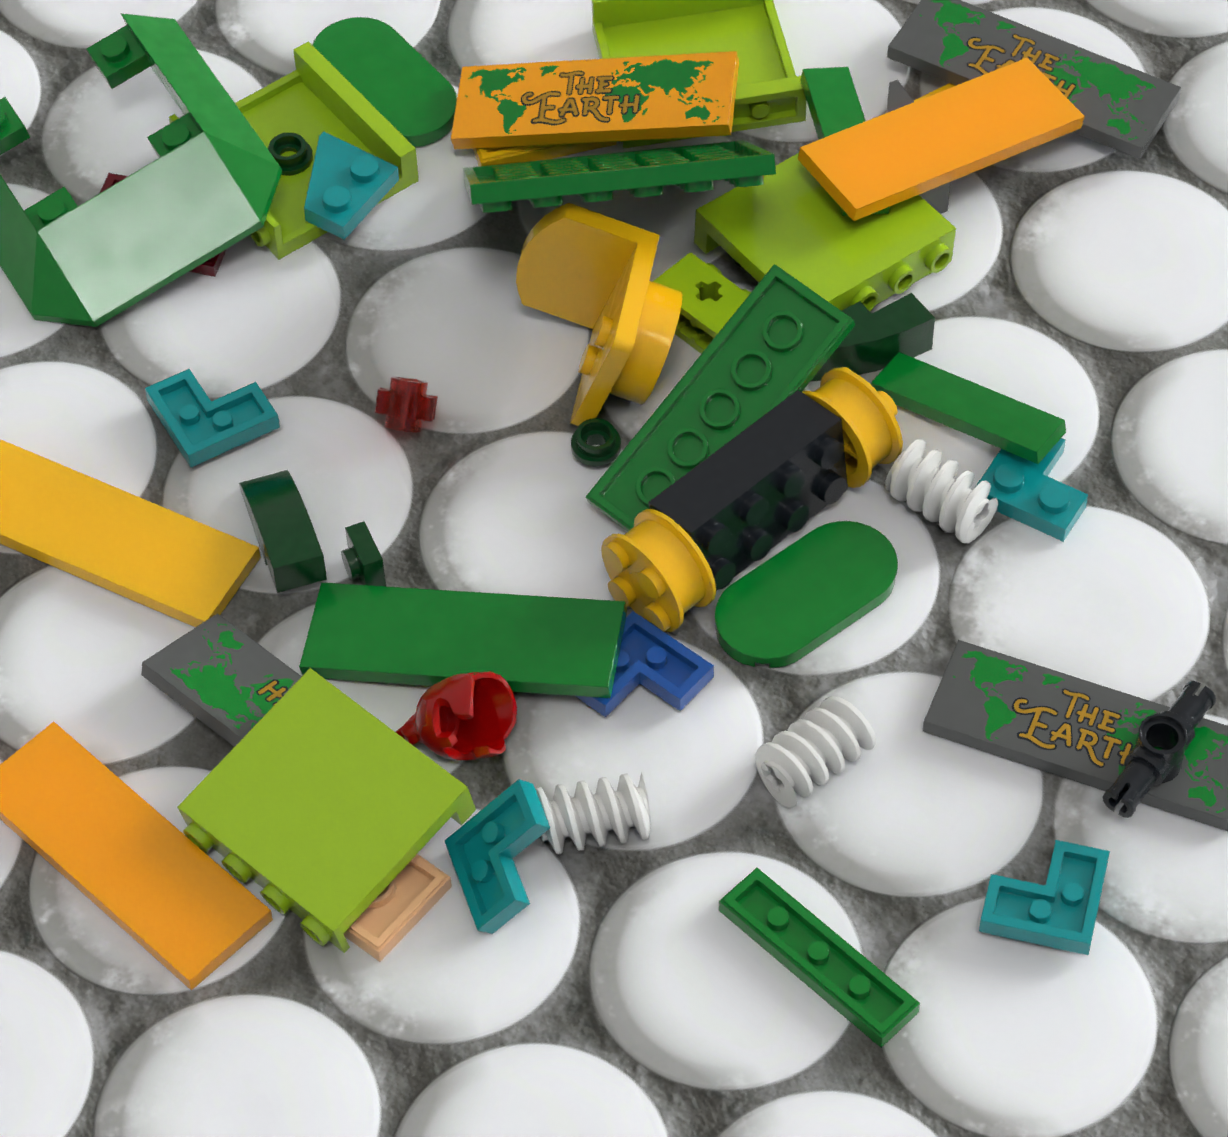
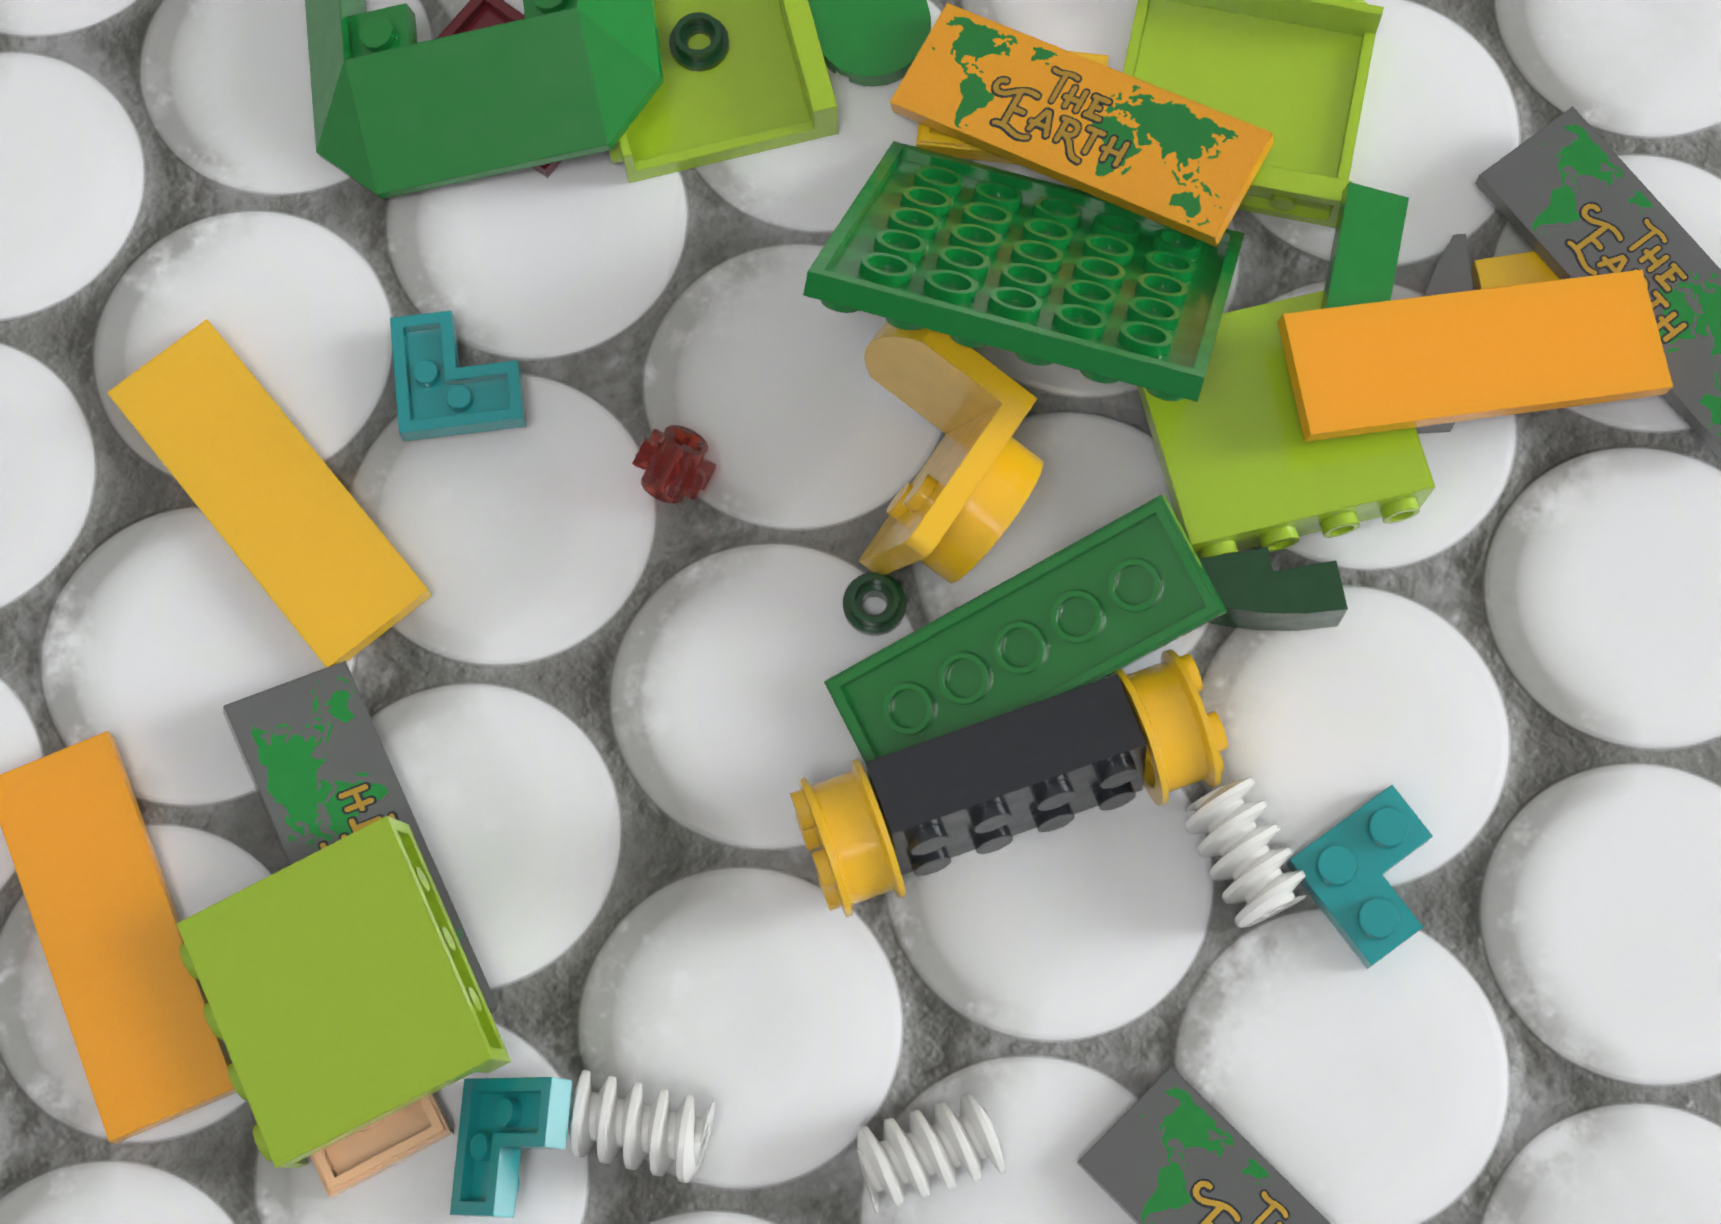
camera: 25 degrees right, 20 degrees up
dark green slope [239,470,327,593] -> none
green tile [299,582,627,698] -> none
teal wing [304,131,399,240] -> none
dark green plate [341,521,386,586] -> none
red helmet [396,671,517,760] -> none
blue plate [575,611,714,717] -> none
lime brick [653,252,751,354] -> none
green tile [715,521,898,668] -> none
green tile [871,352,1066,464] -> none

